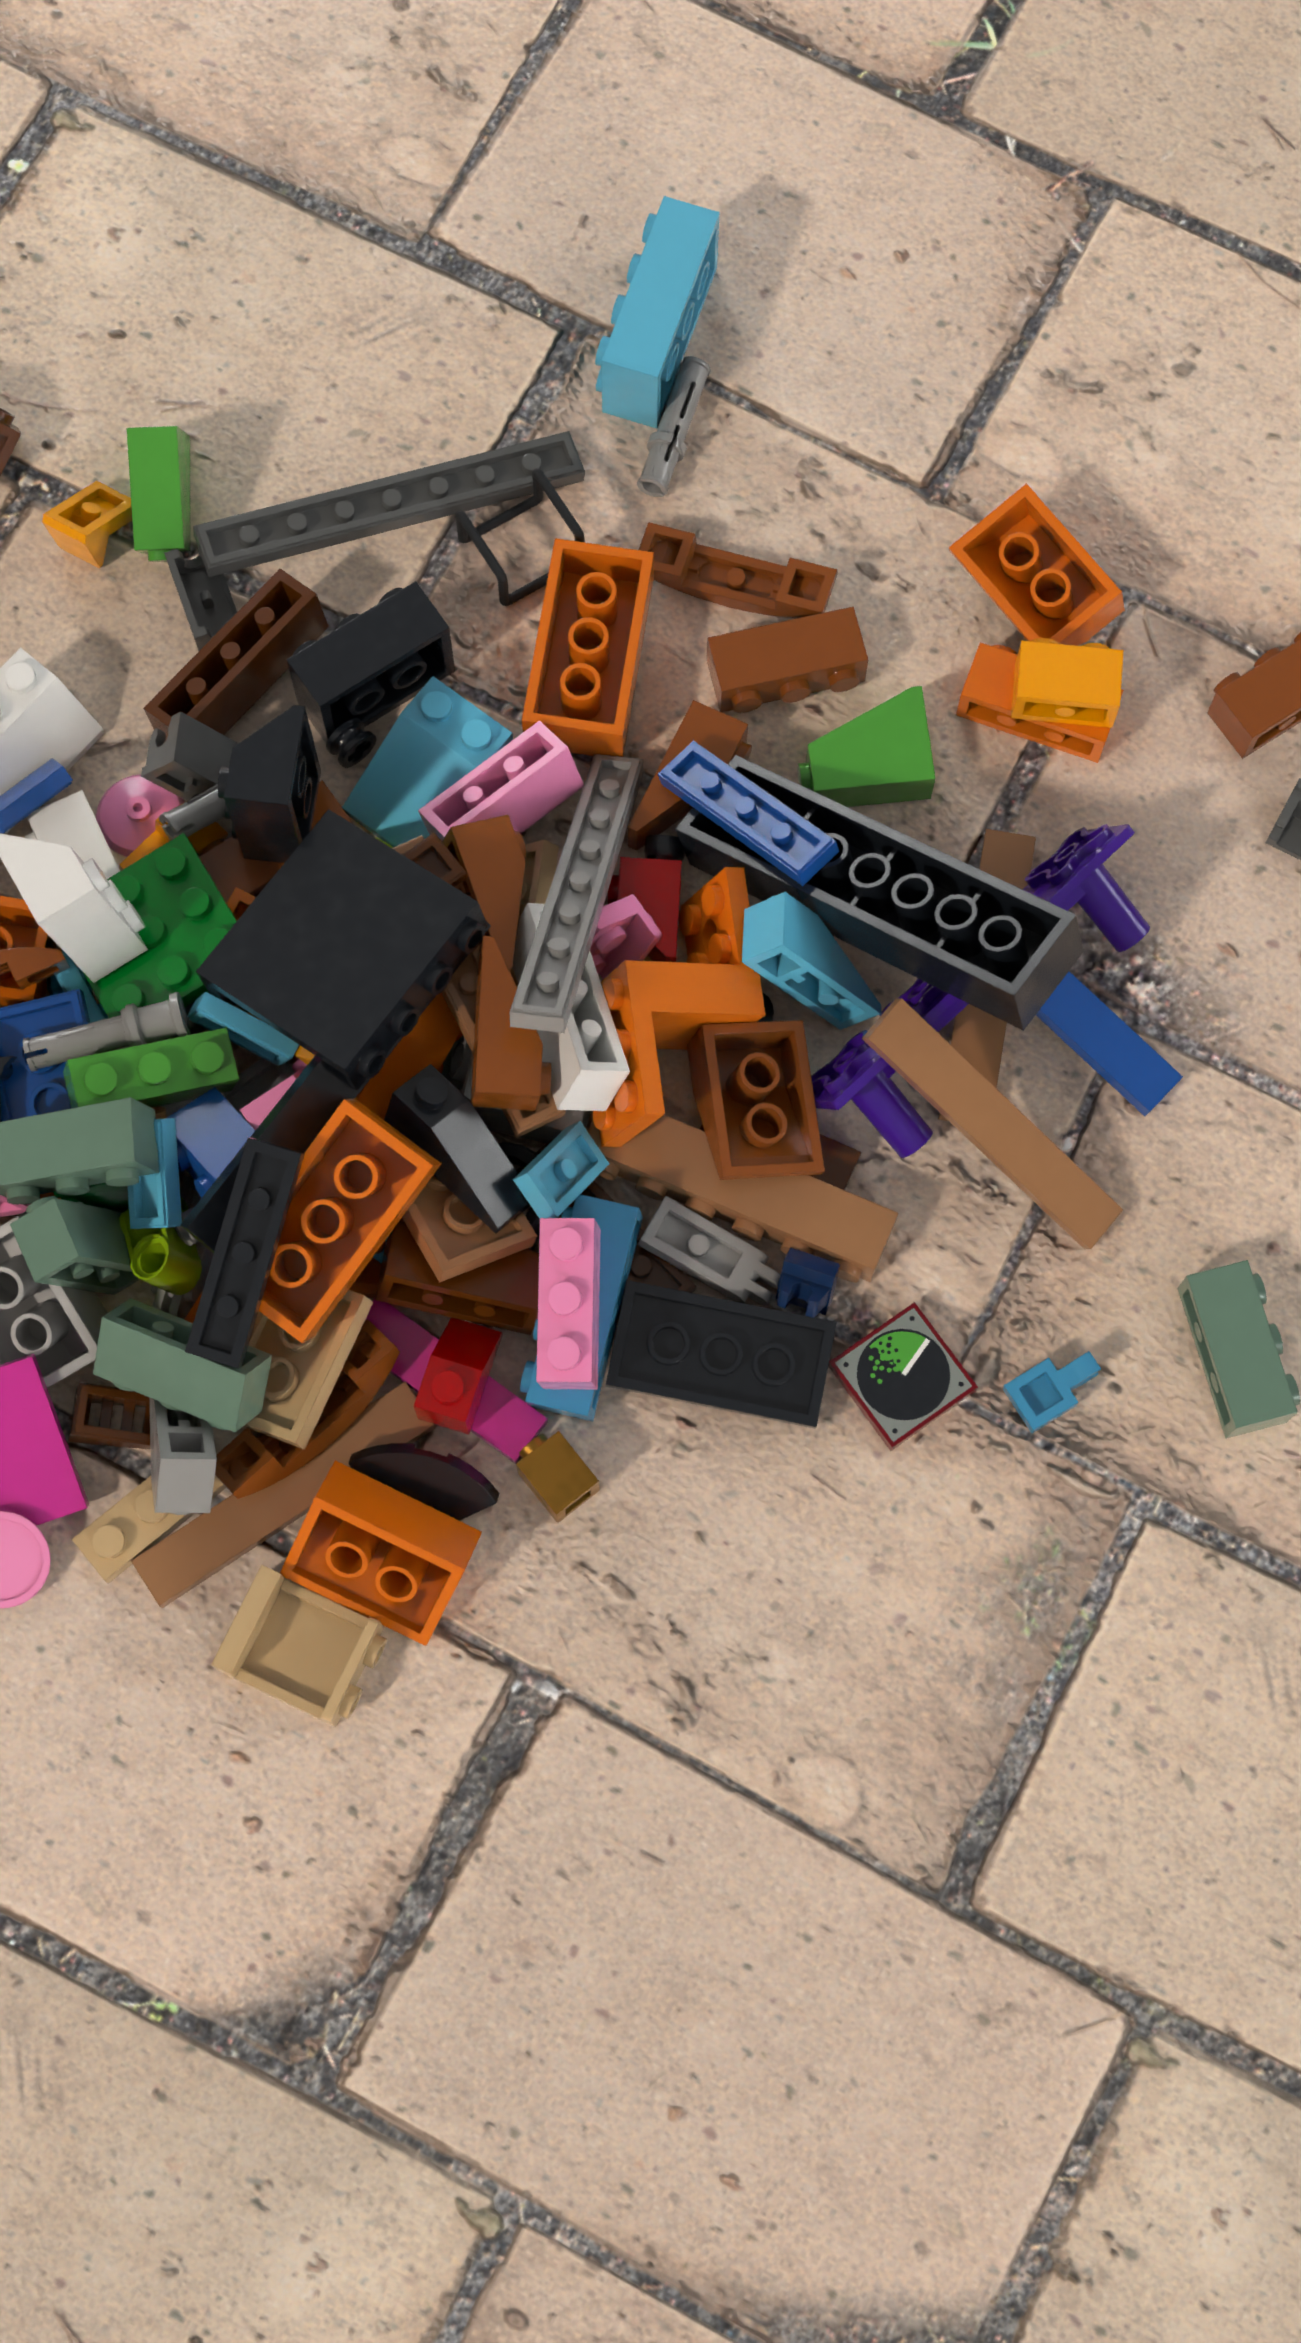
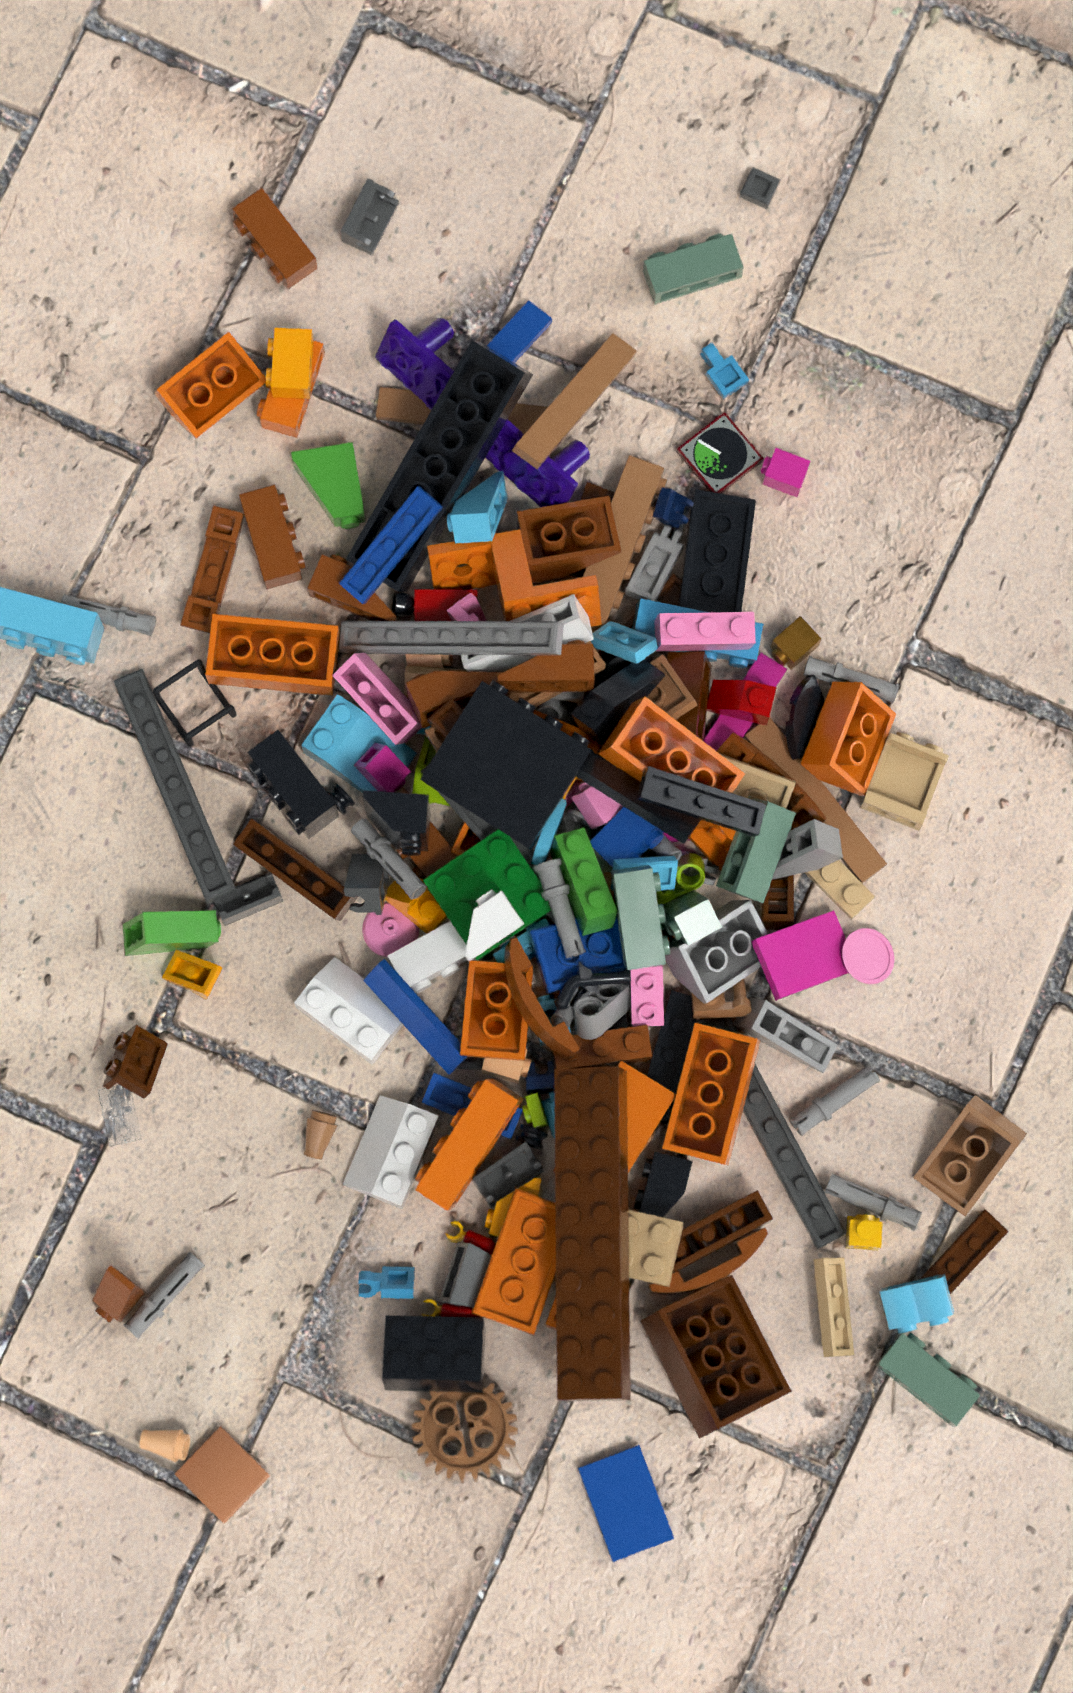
camera: 95 degrees left, 5 degrees up
none -> dark pink brick [354,743,411,792]
none -> dark pink brick [760,448,811,497]
none -> light grey pin [803,656,899,703]

